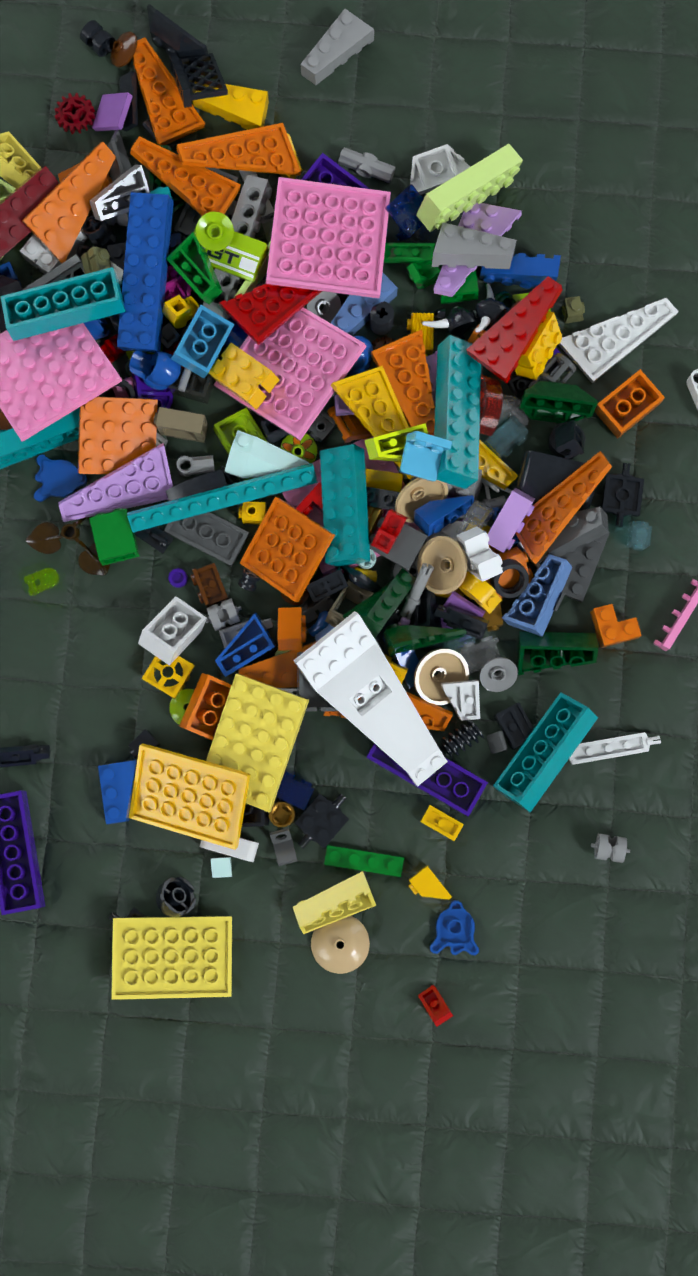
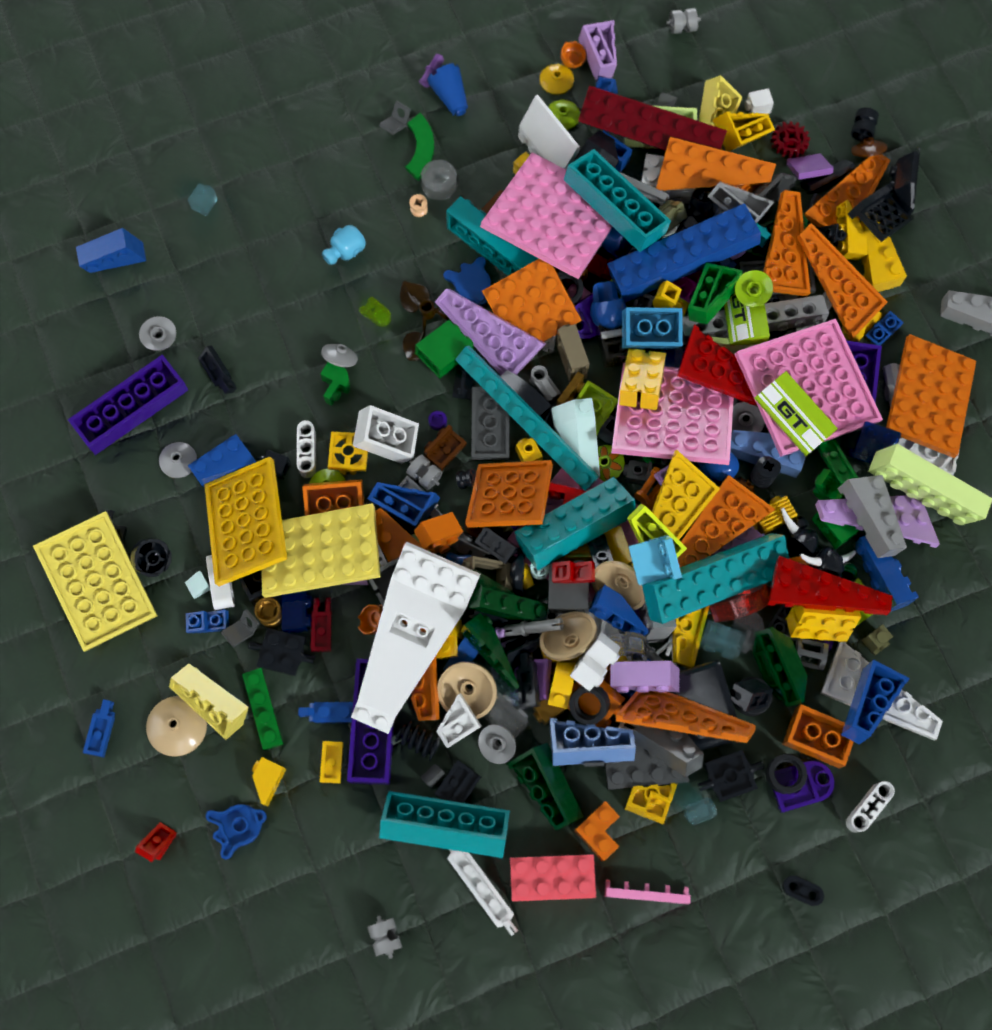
camera: 60 degrees right, 10 degrees down
none -> blue hinge [83,699,115,757]
none -> light grey dish [159,442,197,478]
none -> blue slope [186,610,229,633]
none -> white beam [297,420,316,478]
none -> blue hinge [298,702,353,723]
none -> dark red hinge [311,597,332,652]
none -> green brick [320,362,350,406]
none -> light grey dish [321,344,358,367]
none -> orange hair [358,604,383,635]
none -> coral brick [510,855,596,902]
none -> pearl gold plate [556,372,585,406]
none -> yellow slope [625,783,677,824]
none -> yellow wedge [713,112,775,152]
none -> white brick [744,89,774,114]
none -> lime slope [754,371,838,456]
none -> black tyre [766,754,807,794]
none -> dark purple tile [773,761,834,813]
none -> black hinge [817,224,846,243]
none -> yellow slope [836,200,868,260]
none -> blue wedge [841,660,910,745]
none -> blue slope [865,311,904,346]
none -> orange plate [885,334,976,458]

